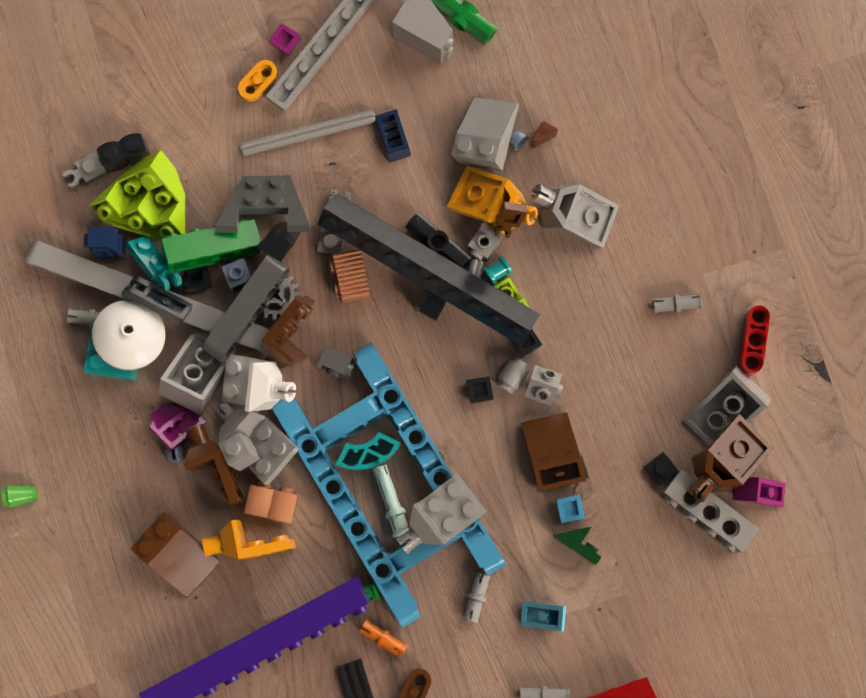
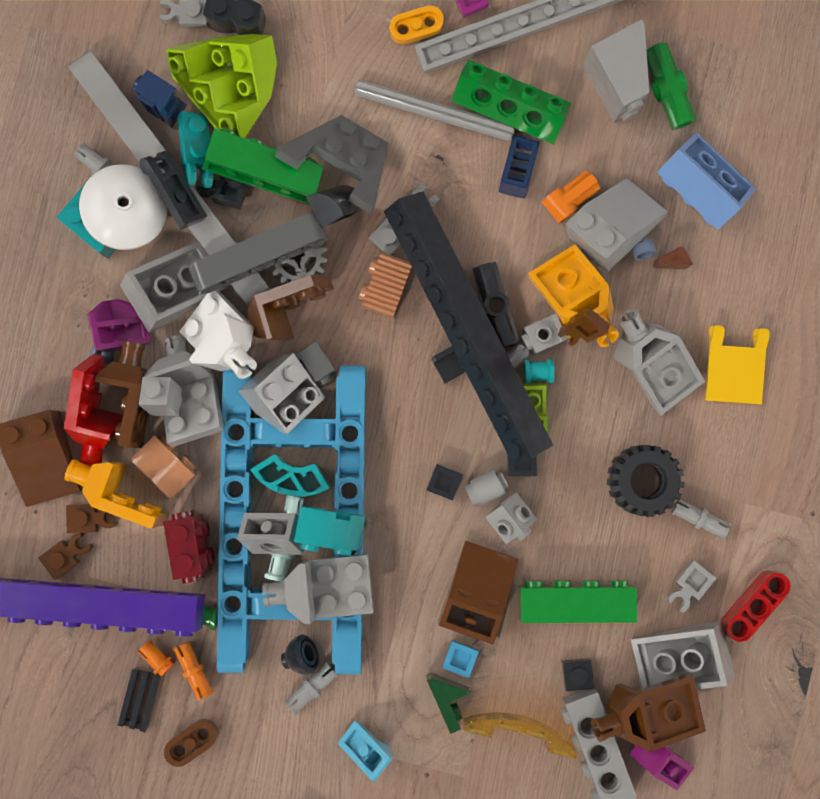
camera: 30 degrees right, 5 degrees up
sand blue brick [222,258,252,293] -> none
none -> reddish brown plate [38,533,93,581]
none -> red plate [64,353,123,466]
none -> reddish brown plate [66,504,117,533]
none -> orange pin [137,640,174,677]
none -> dark red brick [163,510,215,584]
none -> light grey brick [237,513,305,555]
none -> light grey slope [238,353,325,434]
none -> black brick [281,634,319,675]
none -> teal brick [294,506,366,556]
none -> green brick [452,59,571,145]
none -> clear yellow slope [462,712,577,759]
none -> green brick [518,579,637,623]
none -> orange piece [542,170,601,224]
none -> black tyre [607,445,684,517]
none -> medium blue slope [657,132,757,230]
none -> light grey plate [666,559,716,613]
none -> yellow flag [705,325,770,404]

